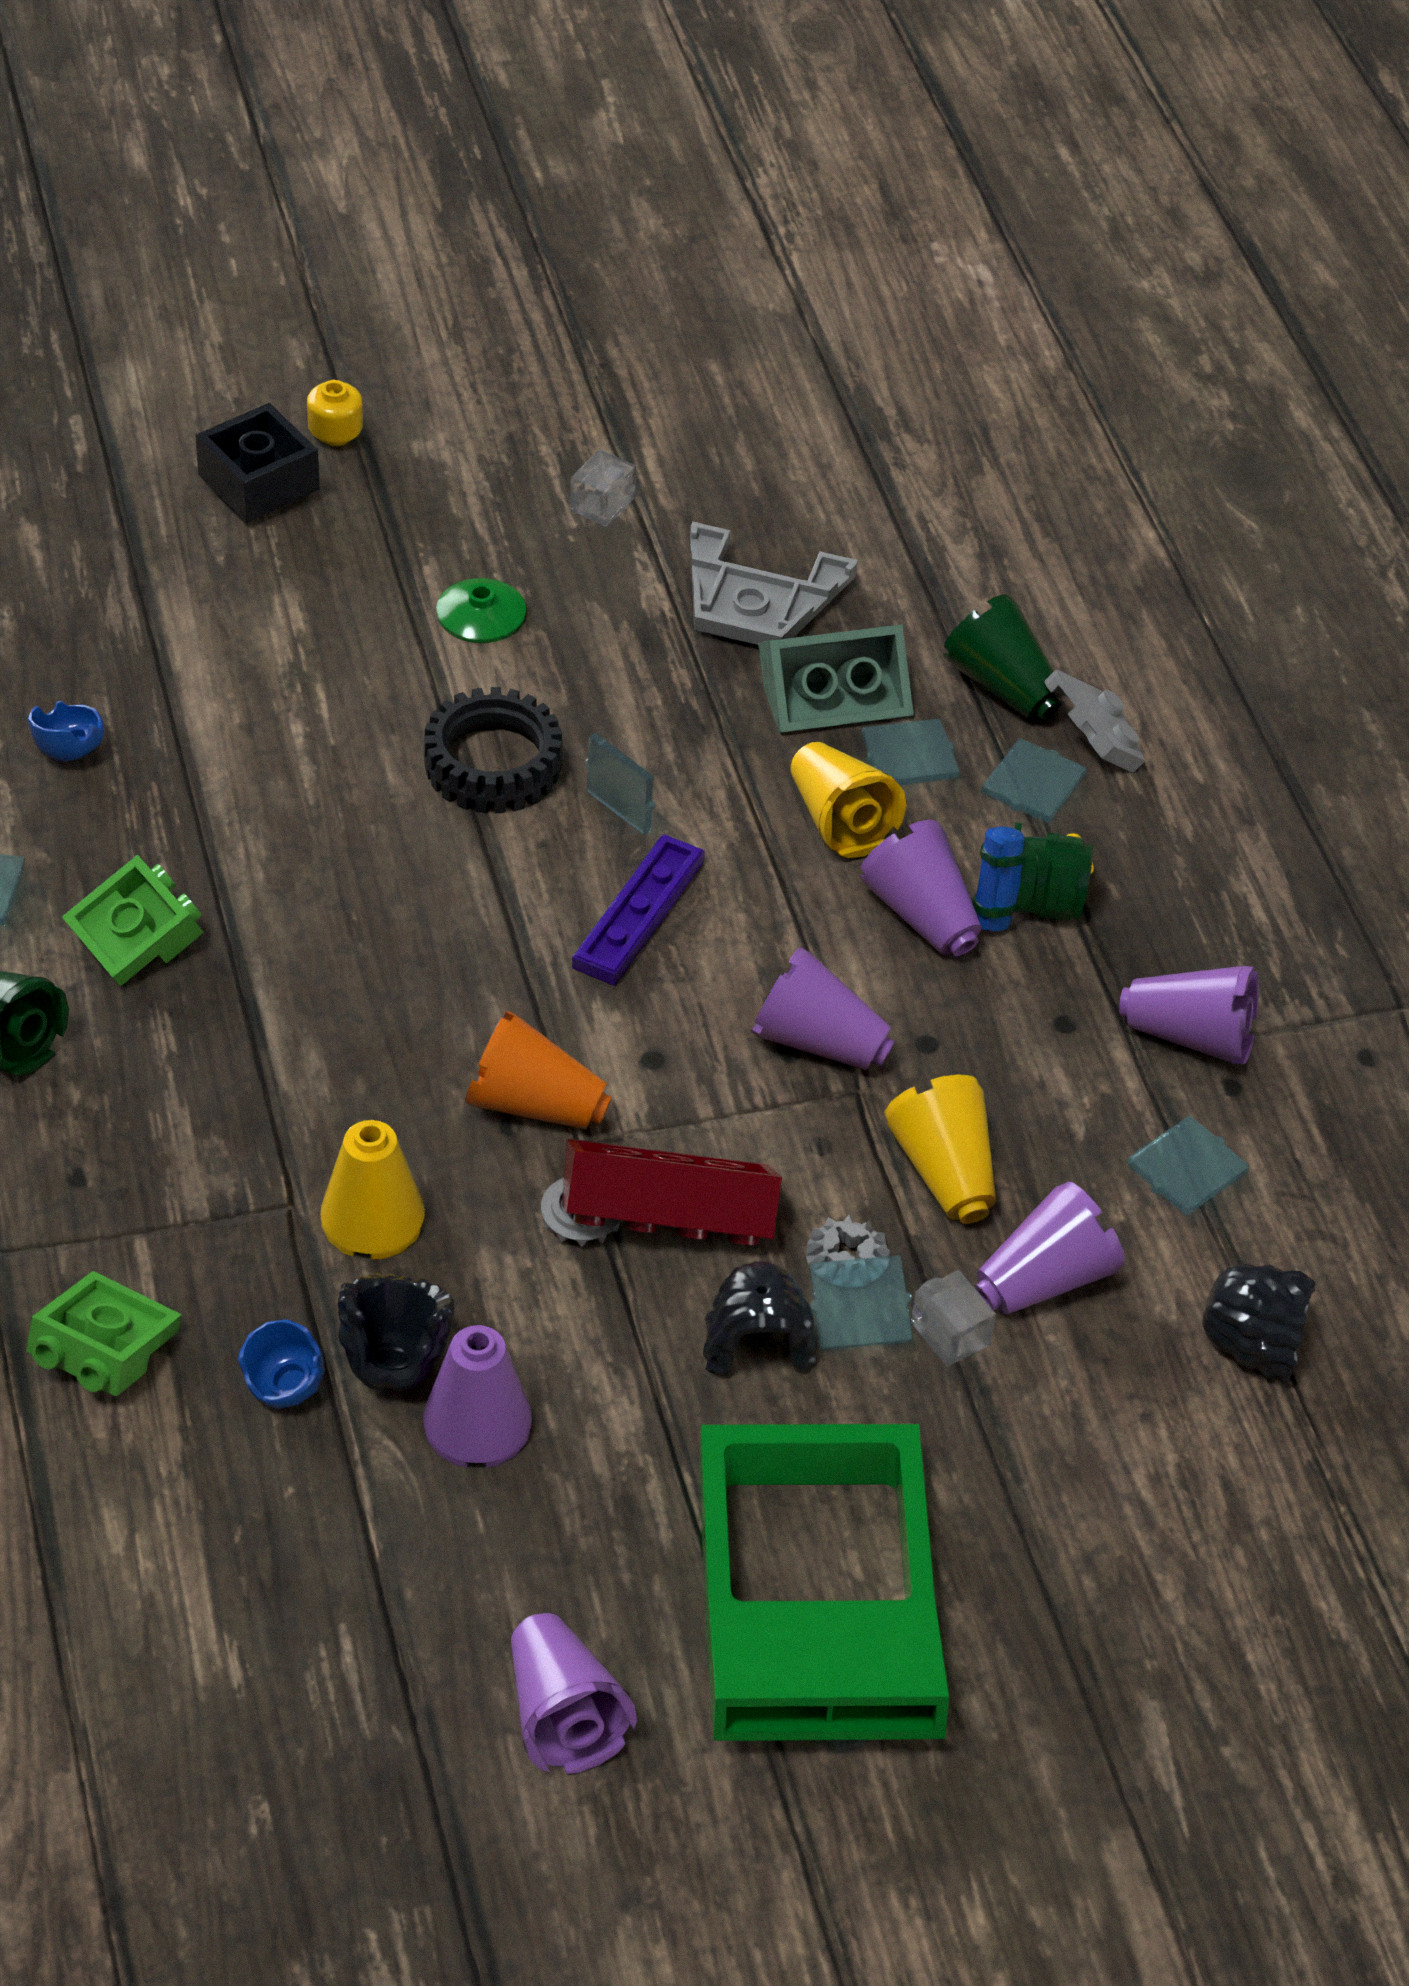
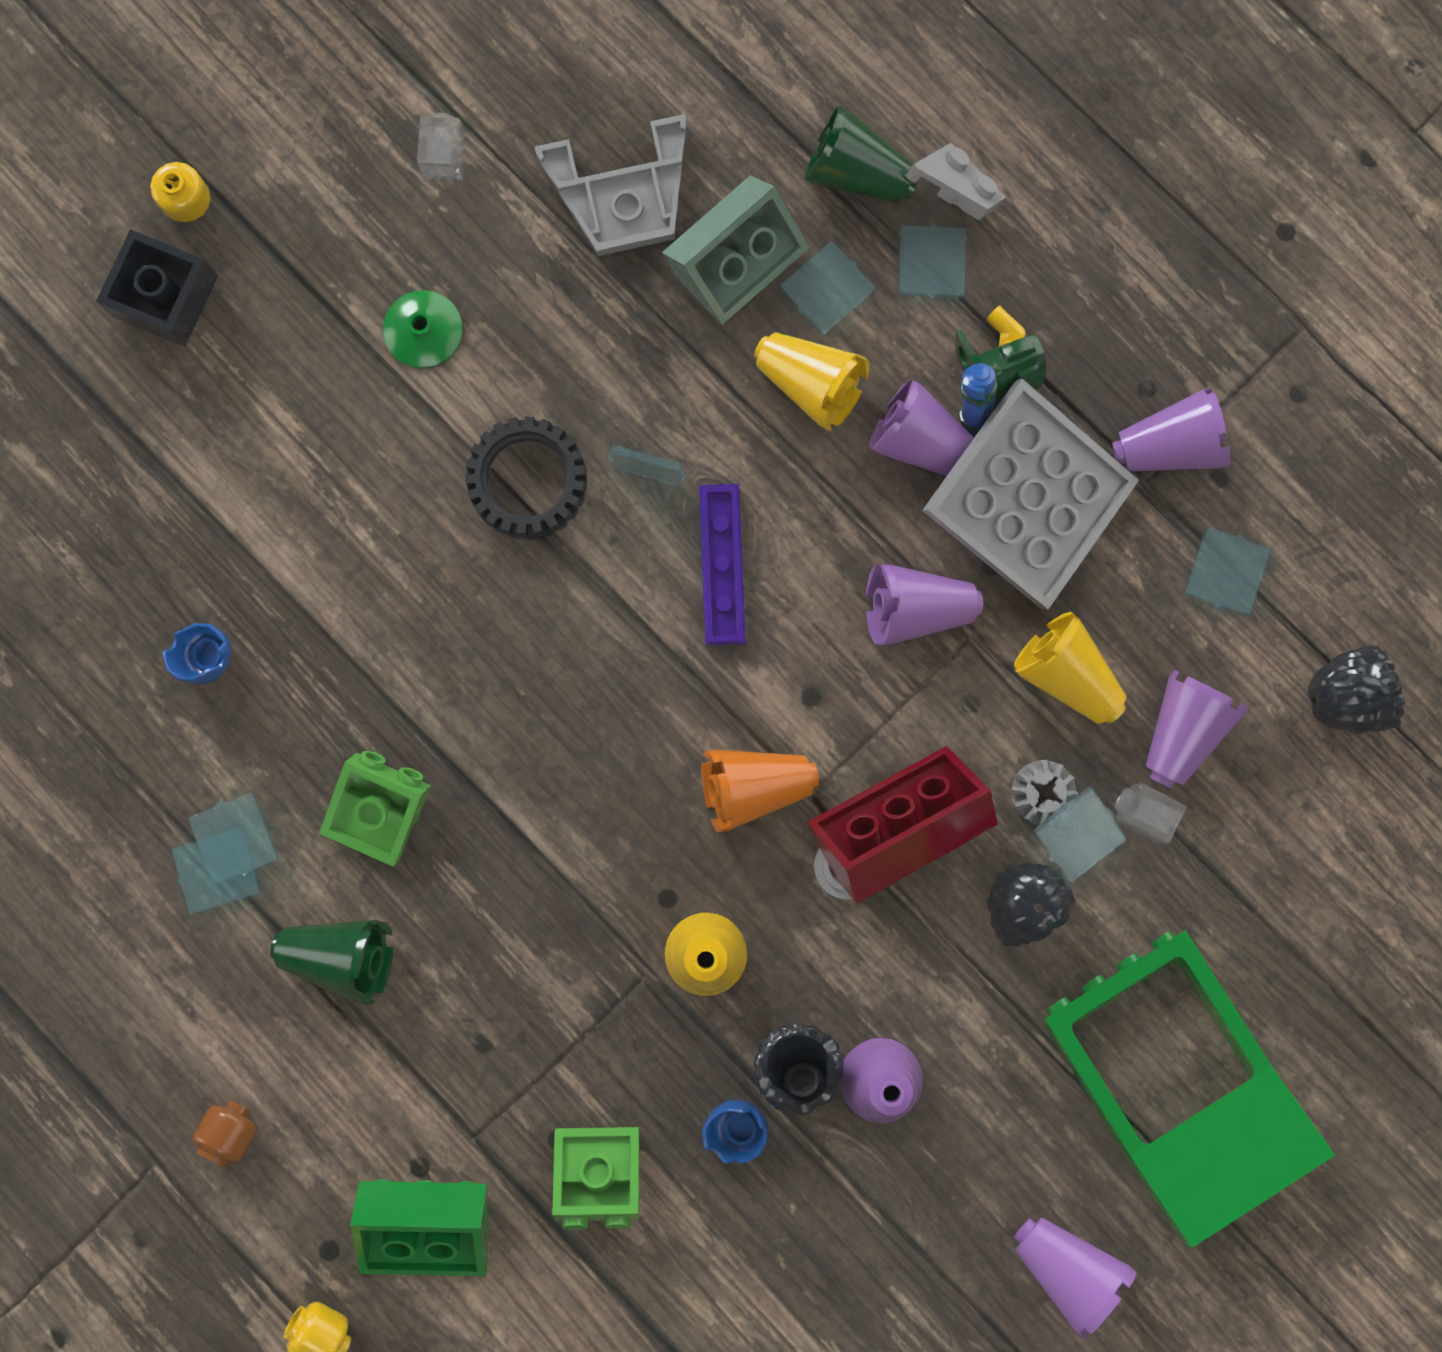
camera: 30 degrees left, 35 degrees up
none -> light grey plate [922,379,1139,609]

